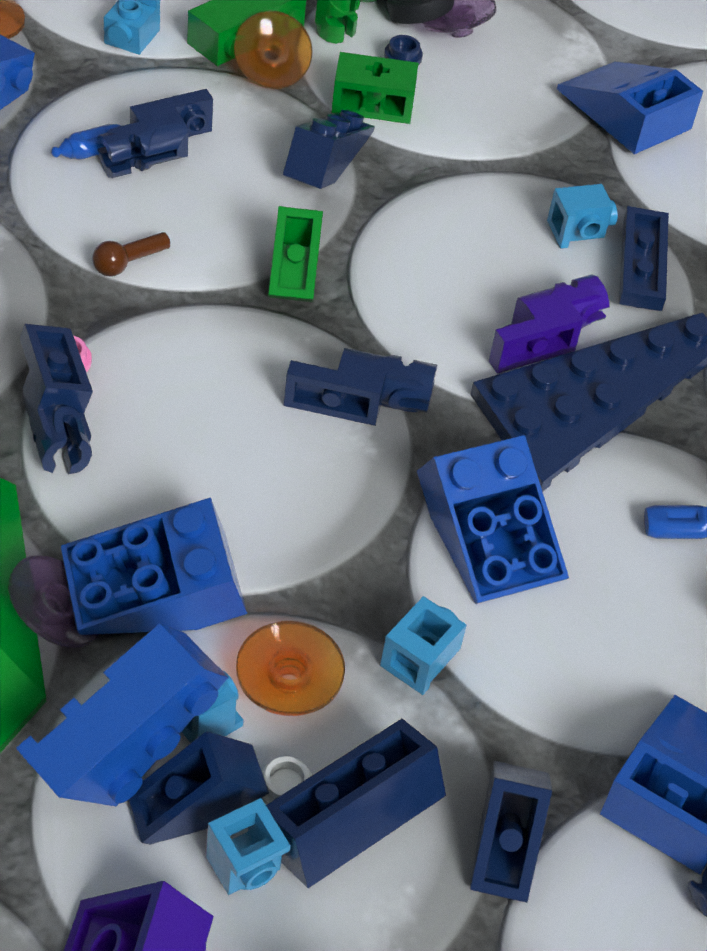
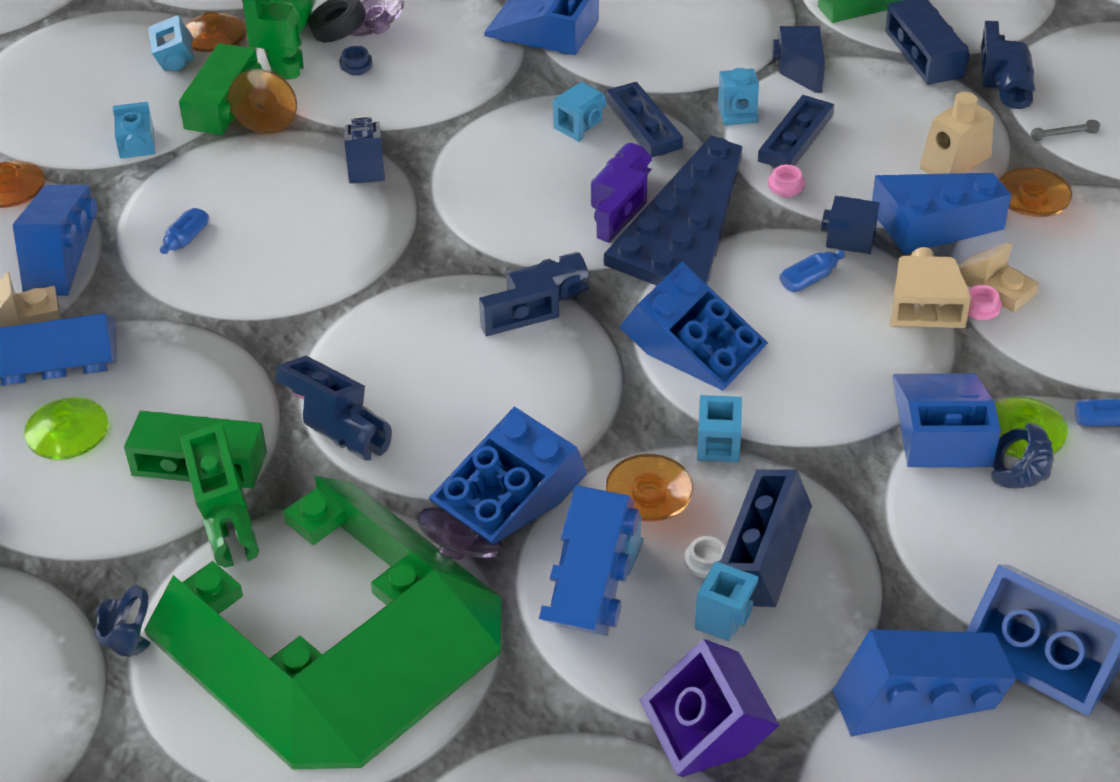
camera: 25 degrees left, 5 degrees down
reddish brown bar [92,232,170,277] -> none
dark blue plate [97,89,213,178] -> none
dark blue slope [129,731,269,845] -> none
green slope [268,206,323,302] -> none
green brick [331,52,419,124] -> none
dark blue slope [470,761,552,903] -> none

